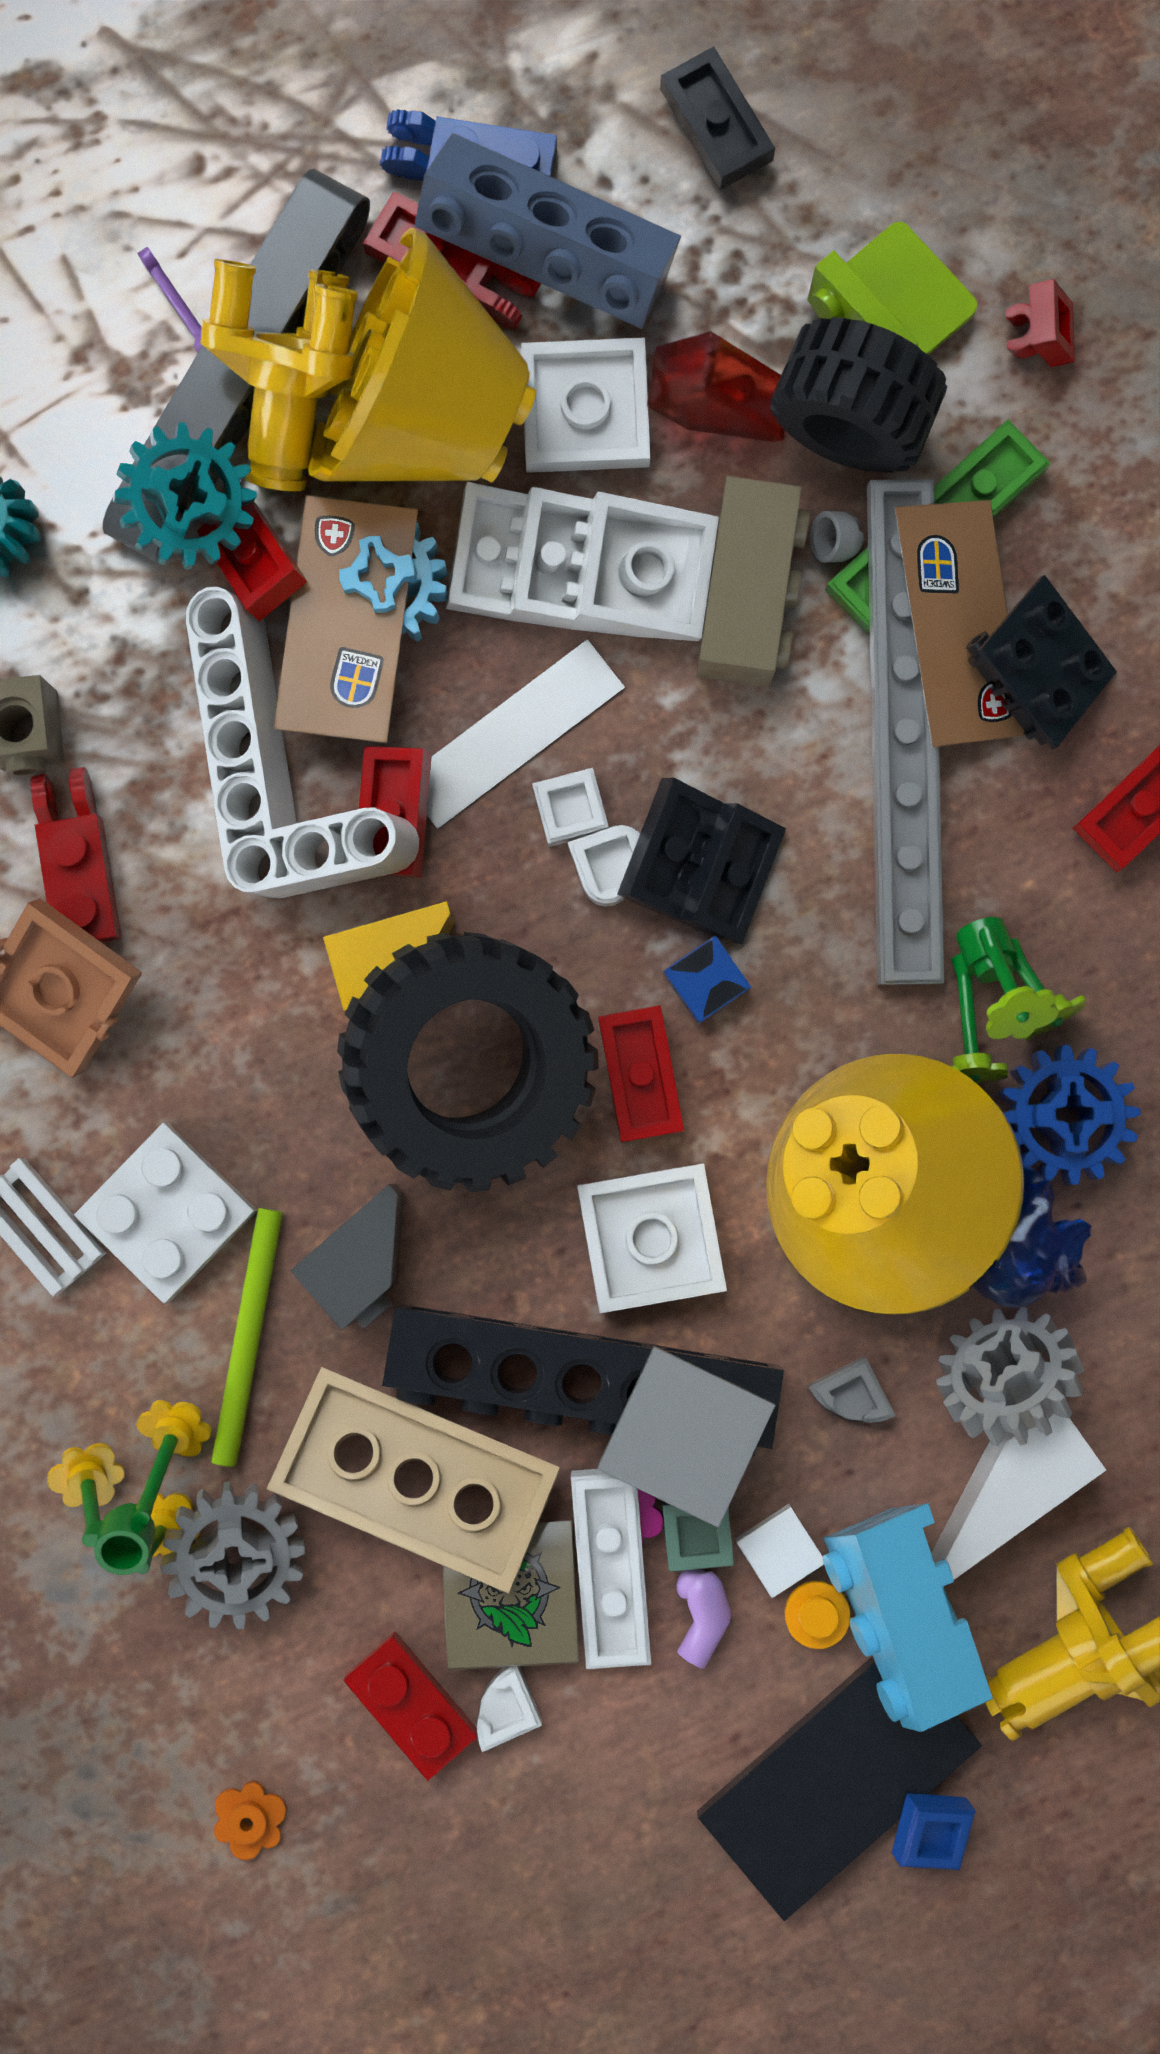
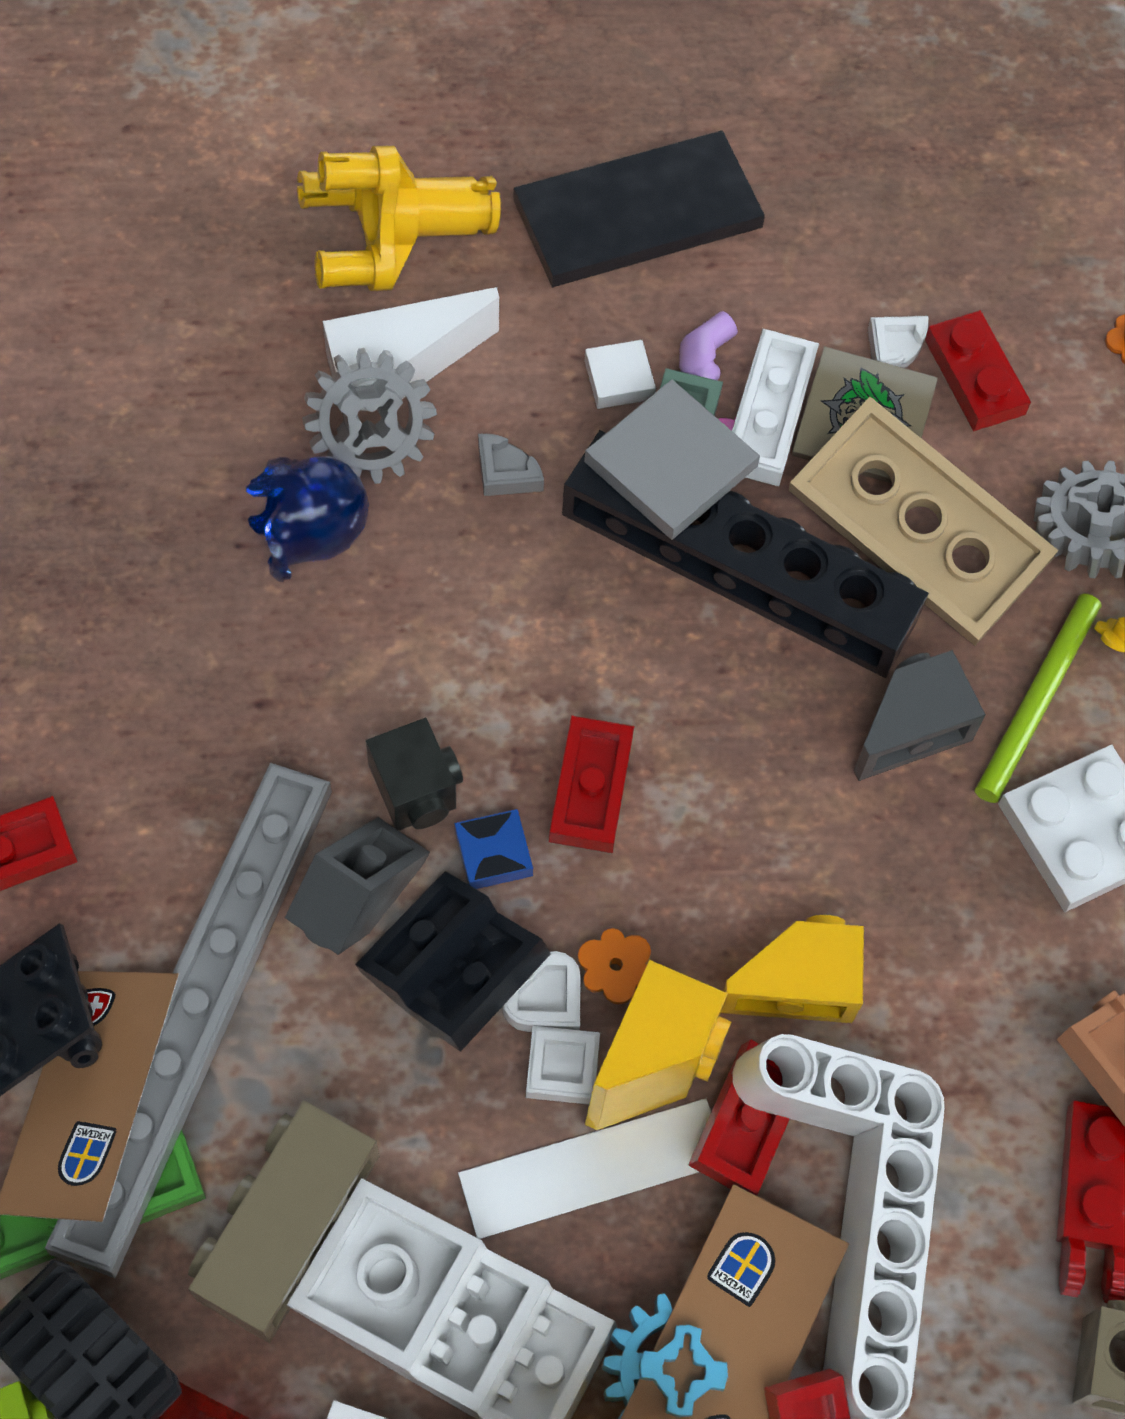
camera: 170 degrees left, 20 degrees down
black tyre [337,932,599,1192] -> none
white plate [577,1163,727,1313] -> none
yellow cone [766,1054,1024,1315] -> none
light orange plate [784,1581,850,1649] -> none
light grey hinge [810,511,865,562] -> none
medium azure wedge [823,1503,993,1732] -> none
blue tile [891,1793,976,1870] -> none
plant [951,917,1087,1083] -> none
blue gear [998,1045,1141,1185] -> none
none -> dark grey slope [285,817,430,955]
none -> pearl dark grey brick [366,717,463,831]
none -> orange plant [578,928,651,1005]
none -> yellow slope [585,960,731,1130]

